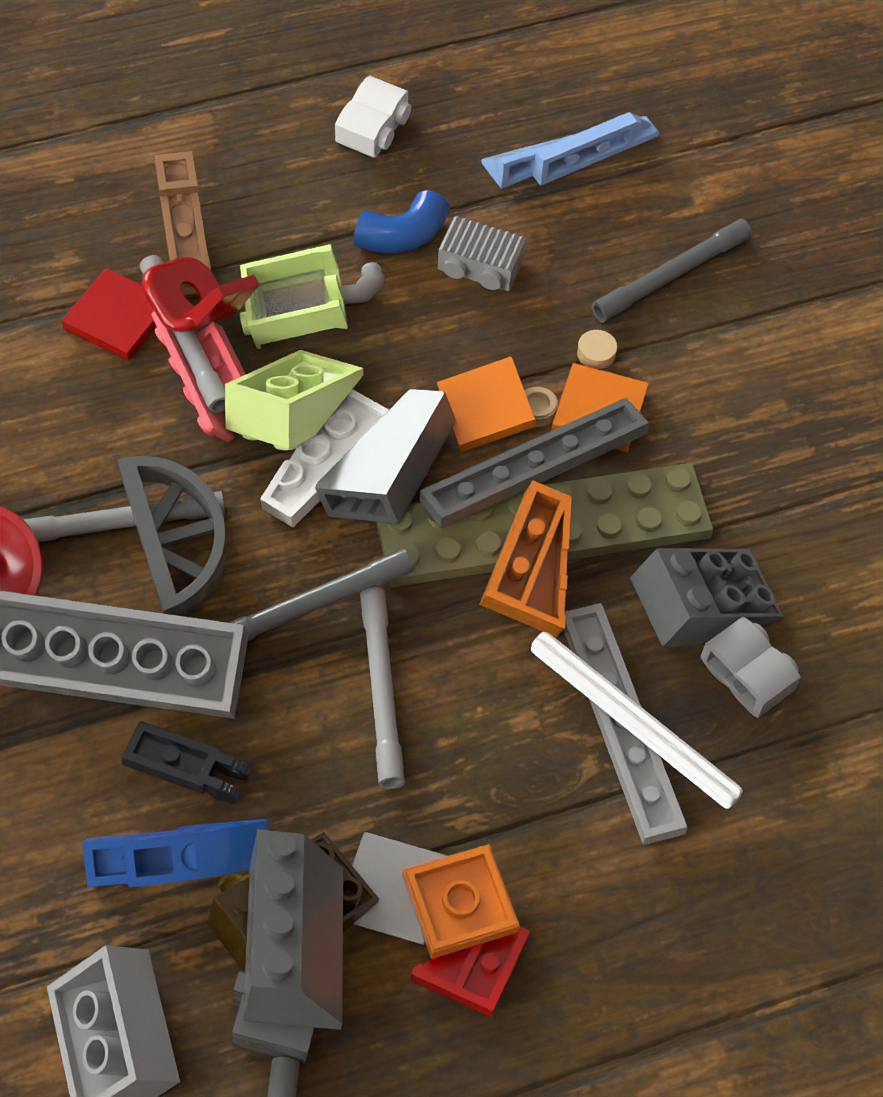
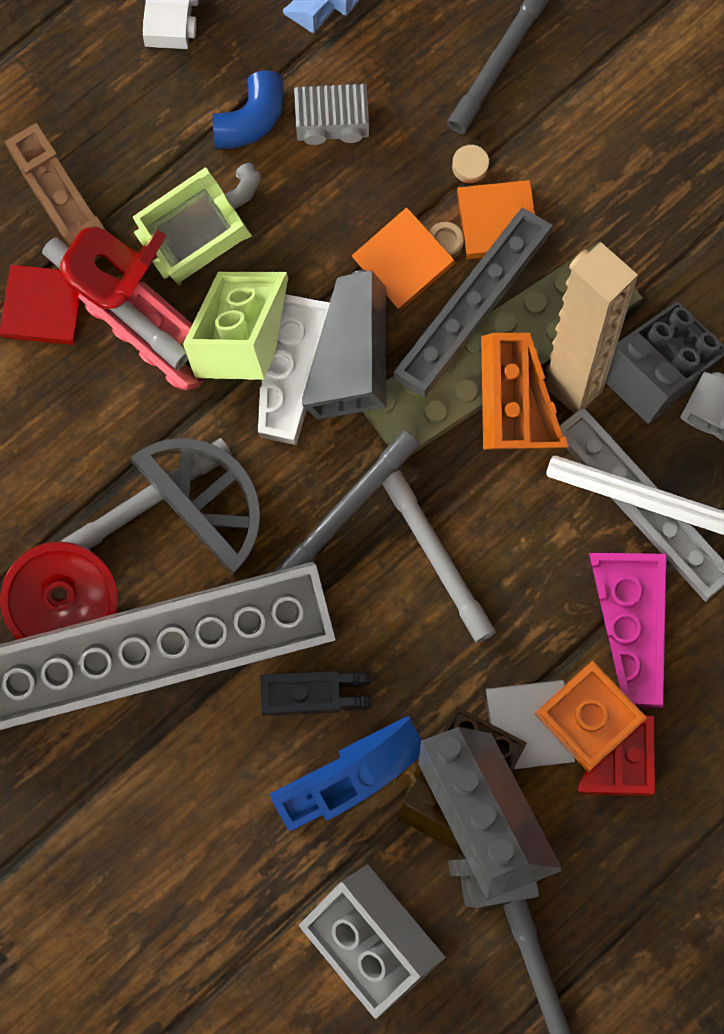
camera: 20 degrees left, 15 degrees up
none -> tan brick [545,242,638,414]
none -> dark pink wing [589,553,667,708]

